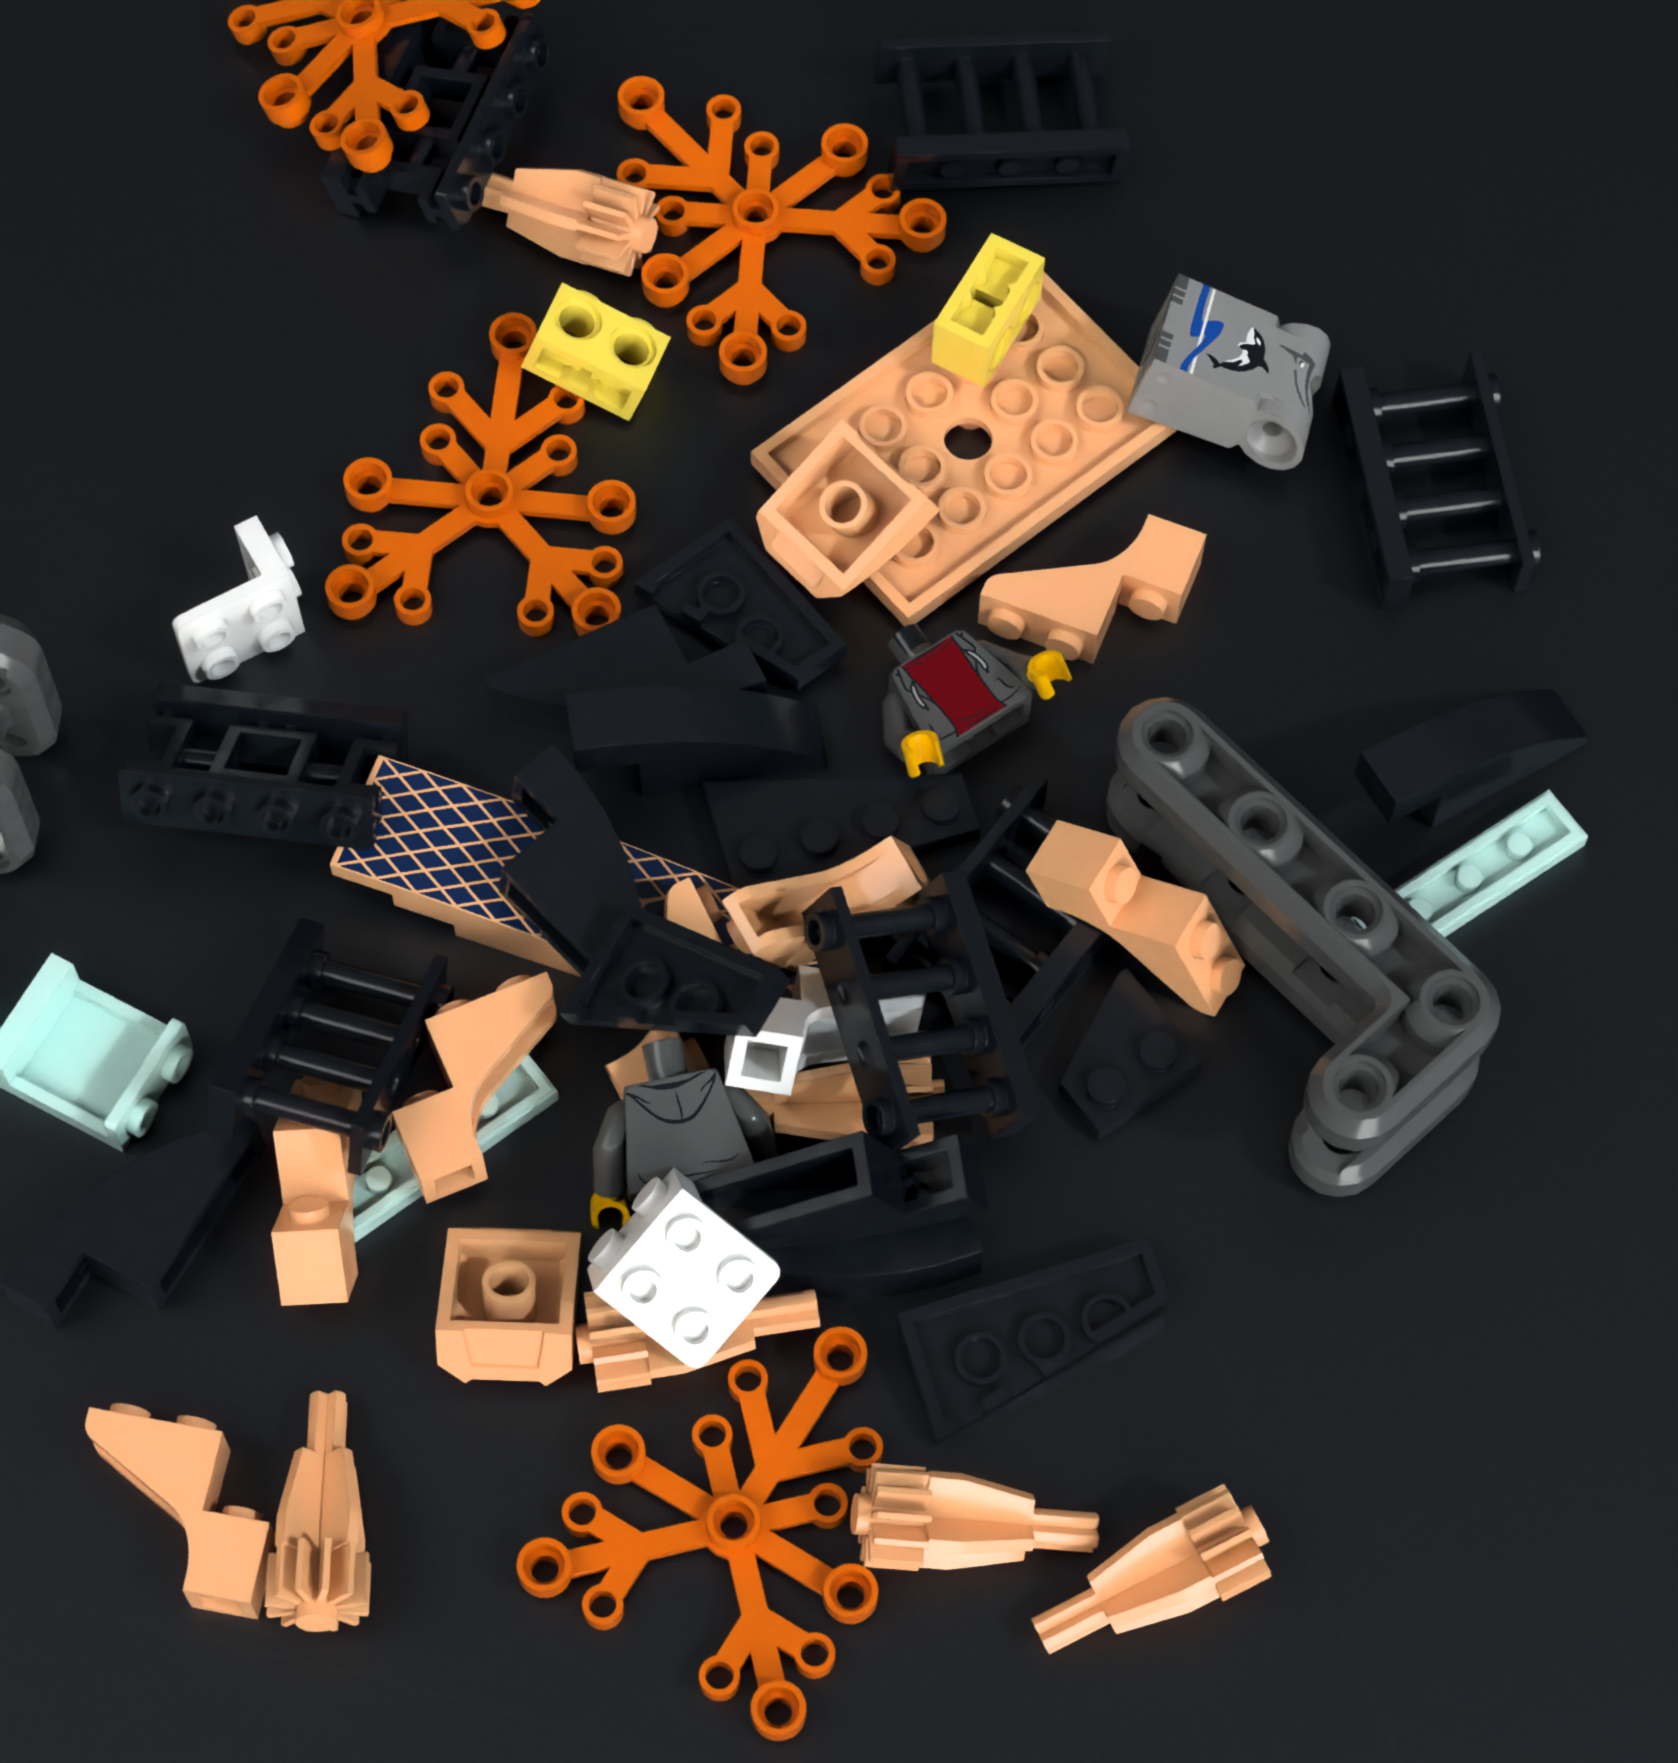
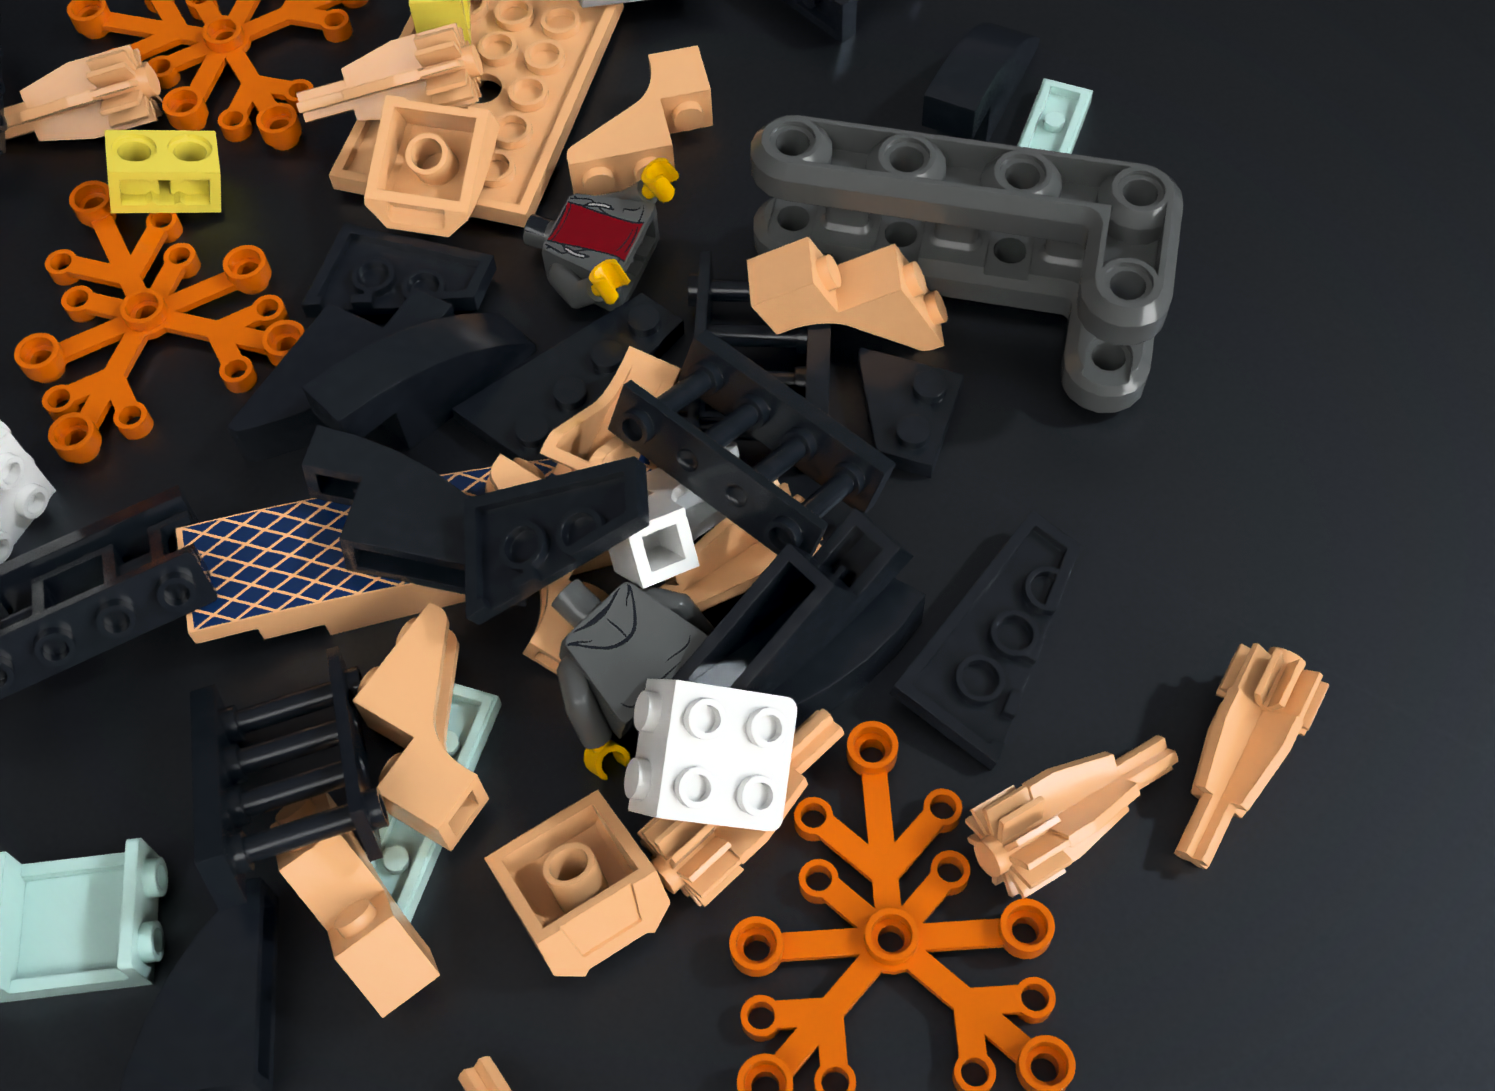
camera: 30 degrees left, 5 degrees down
none -> light nougat piece [296,23,483,123]

